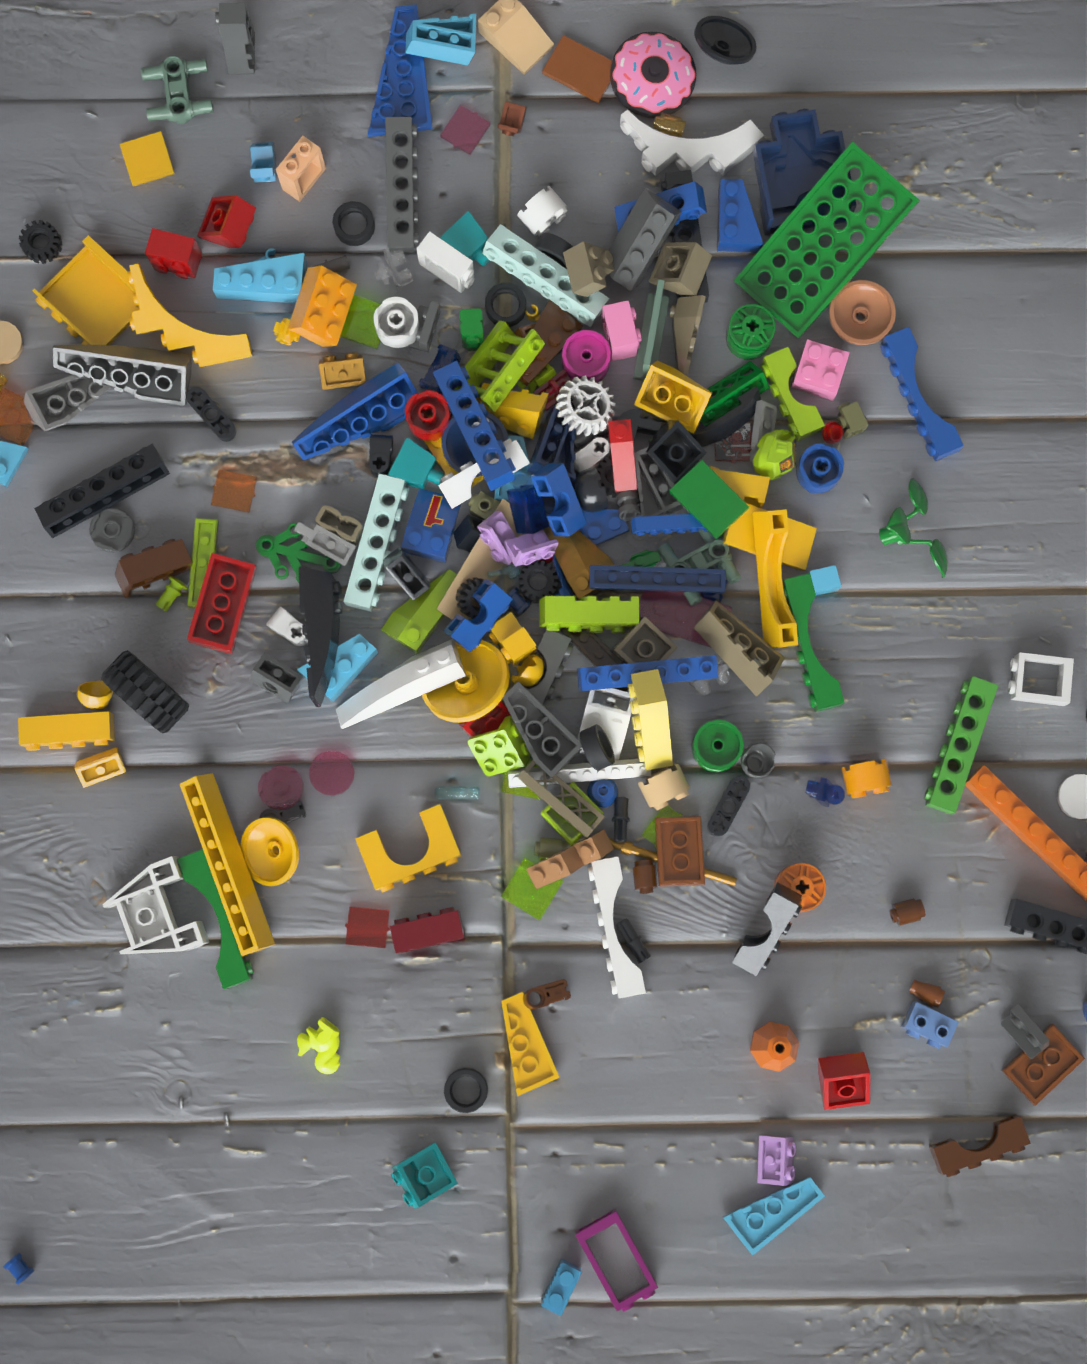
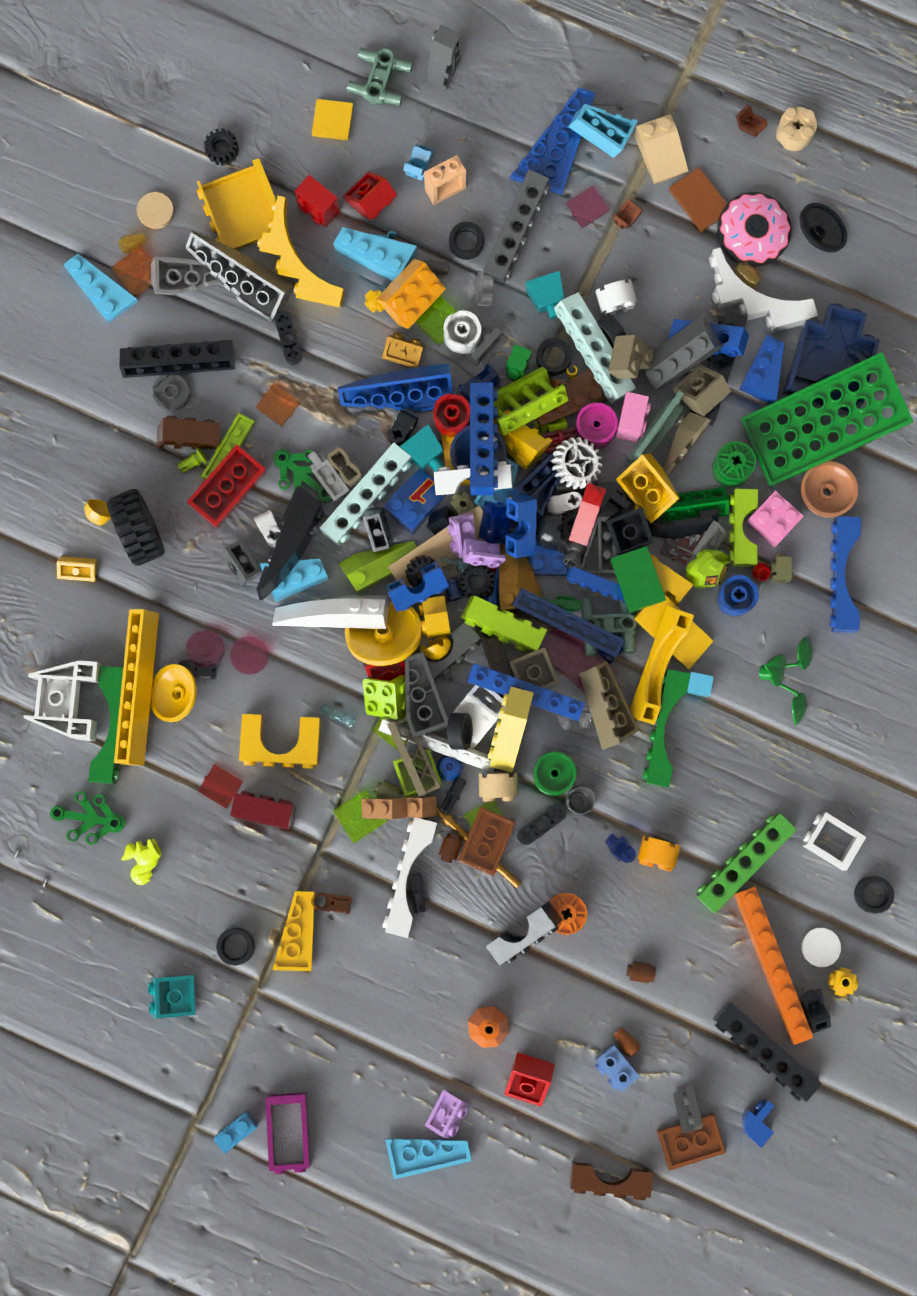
camera: 25 degrees right, 0 degrees up
yellow brick [18,711,115,751] -> none
white window [417,231,475,293] -> none
none -> green plant [50,791,125,845]

